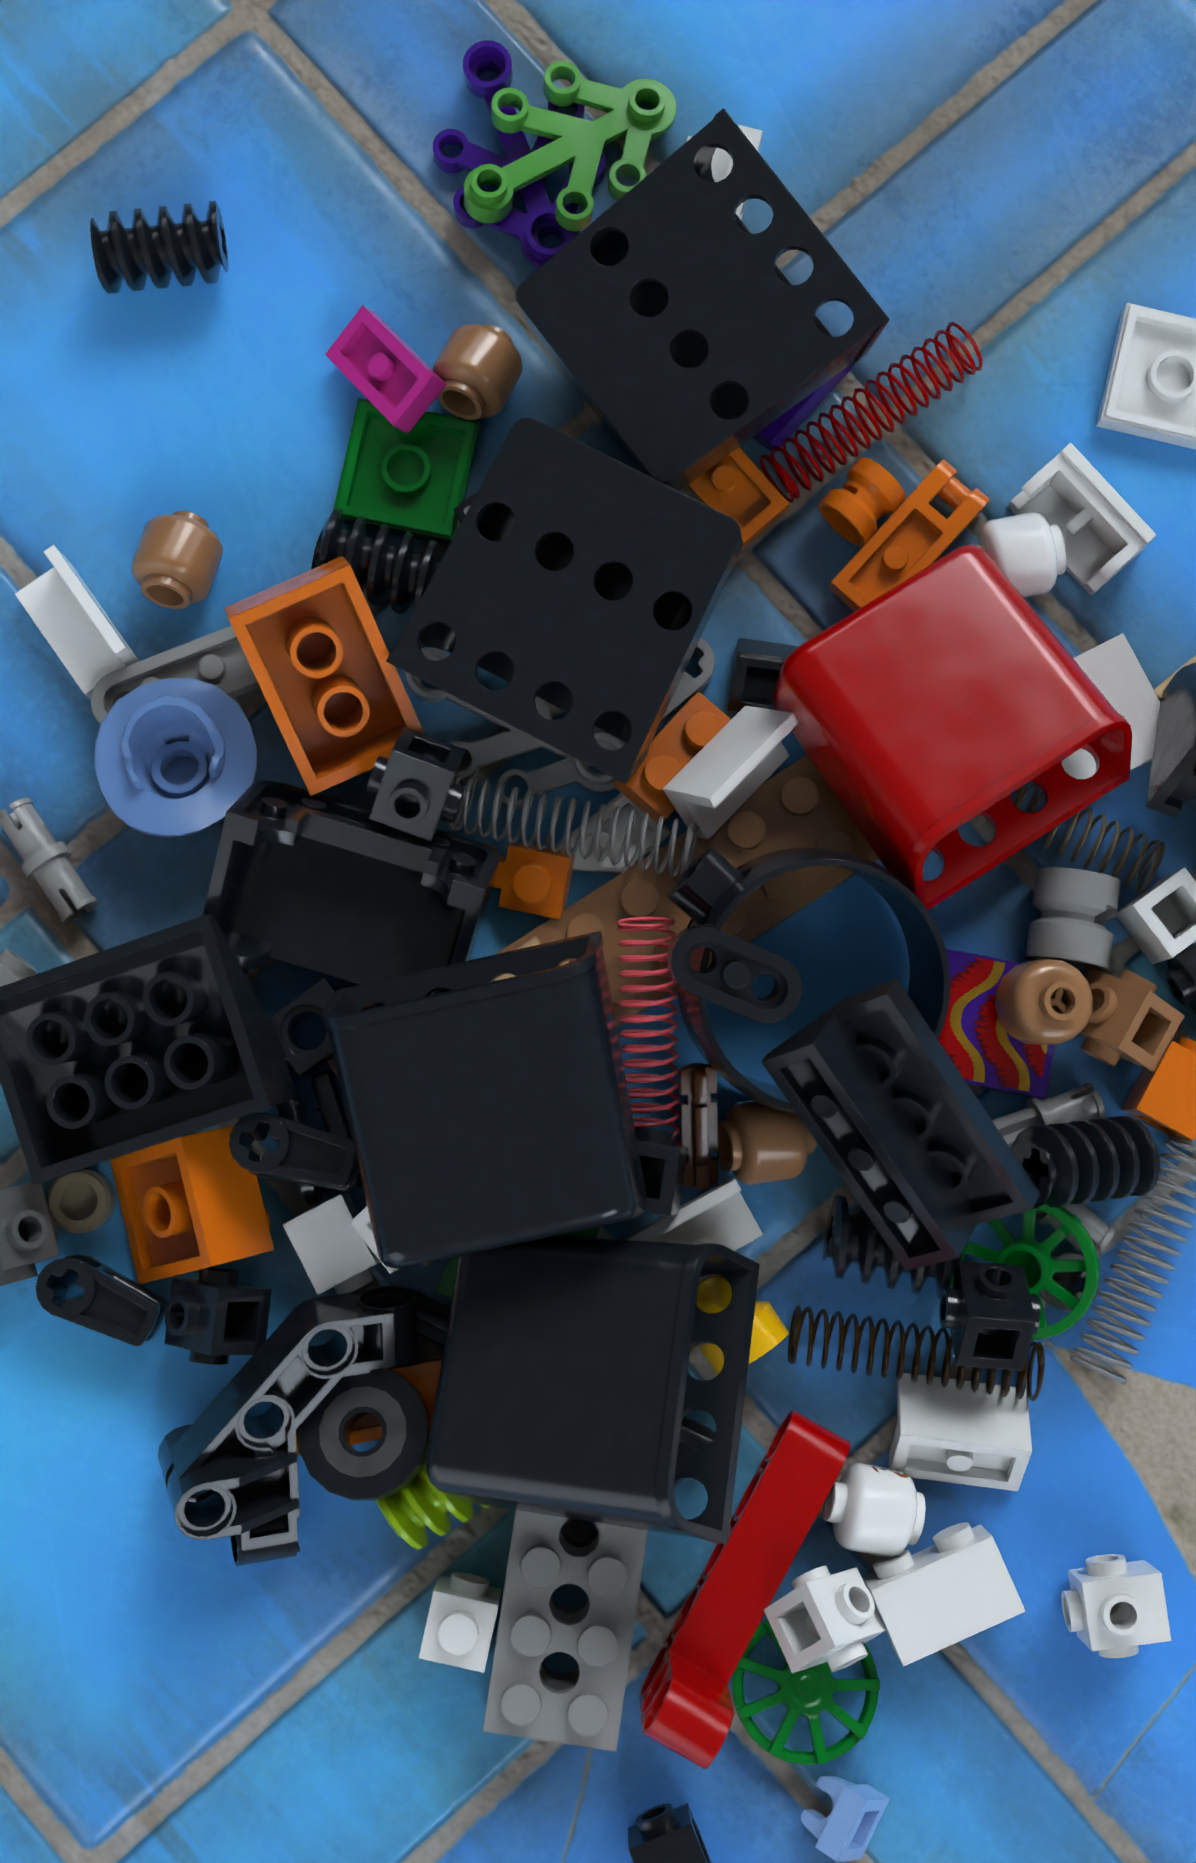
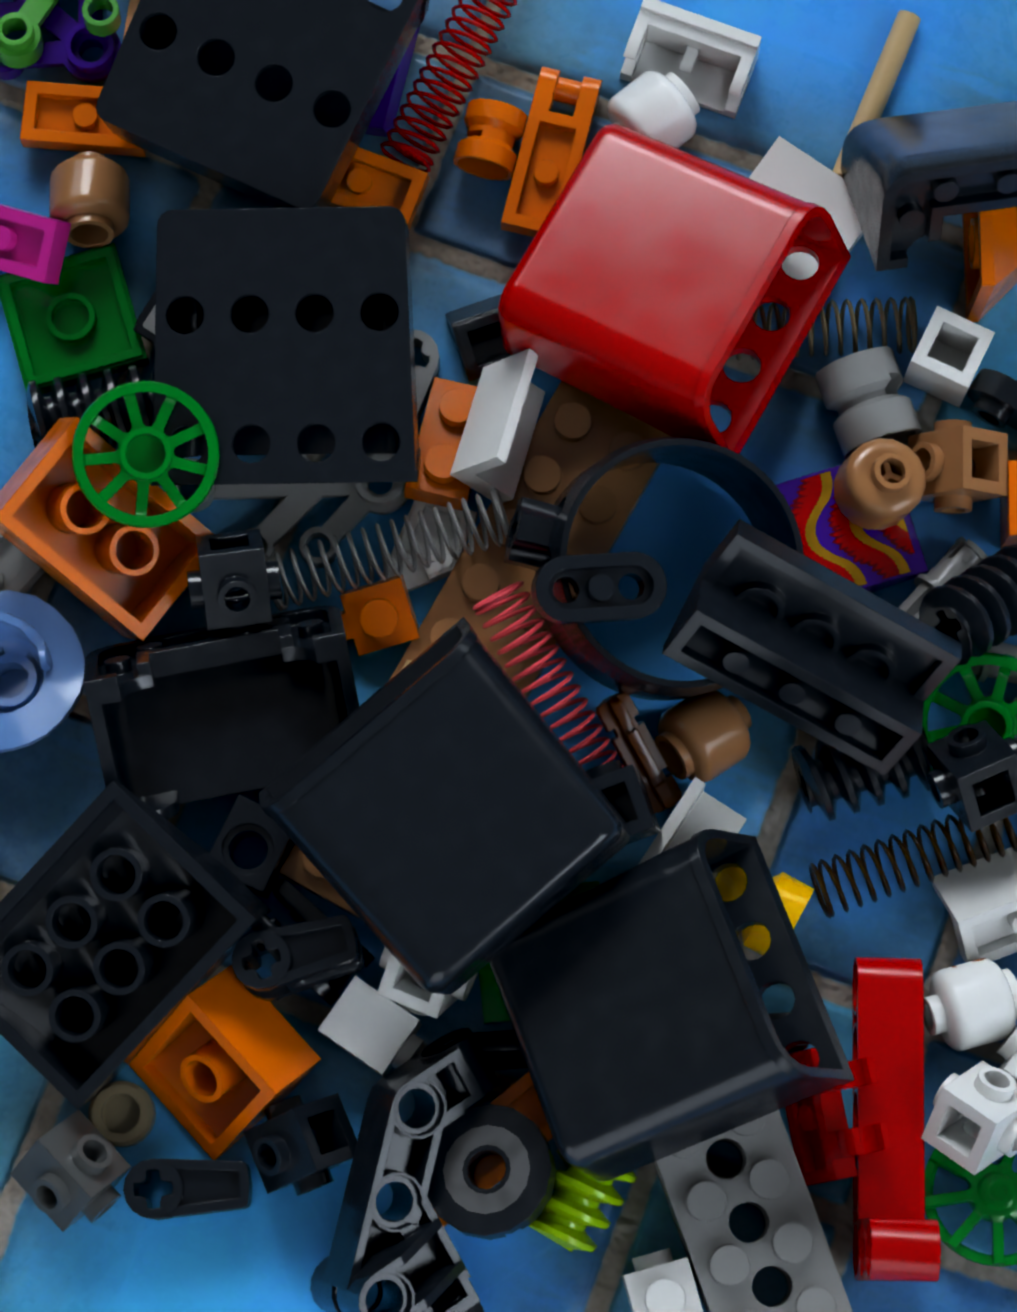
camera: 25 degrees left, 5 degrees down
none -> orange plate [20,80,146,157]
none -> green wheel [72,381,220,528]
none -> red plate [785,1048,891,1186]

